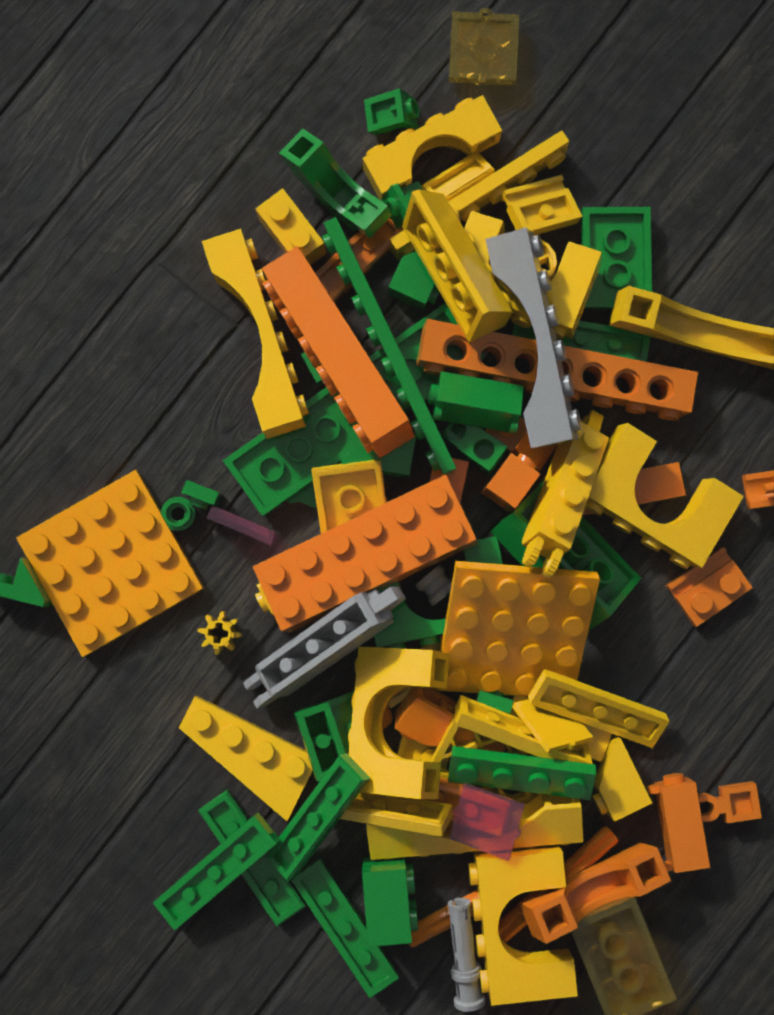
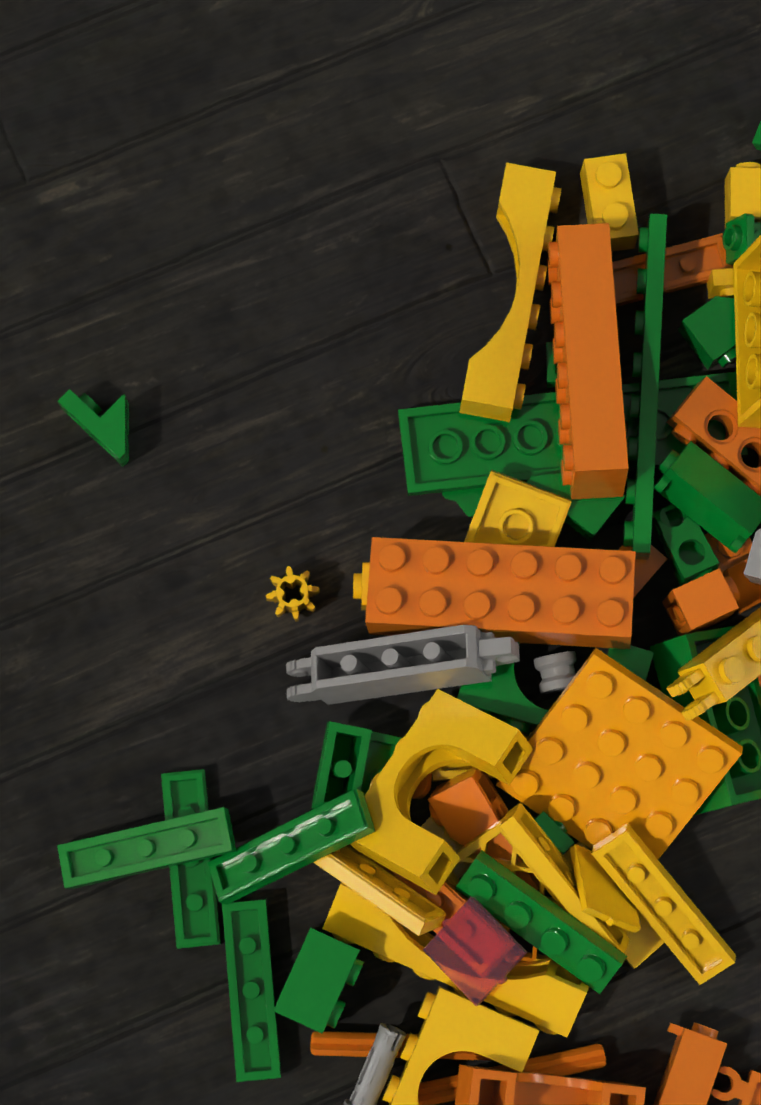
camera: 25 degrees right, 5 degrees down
light orange plate [16,470,205,657] -> none
green plate [161,497,196,531] -> none
yellow wing [179,695,312,821] -> none
green plate [181,480,223,510] -> none
clear pink tile [207,506,278,546] -> none
green arch [279,129,393,239] -> none
yellow slope [592,735,652,822] -> none

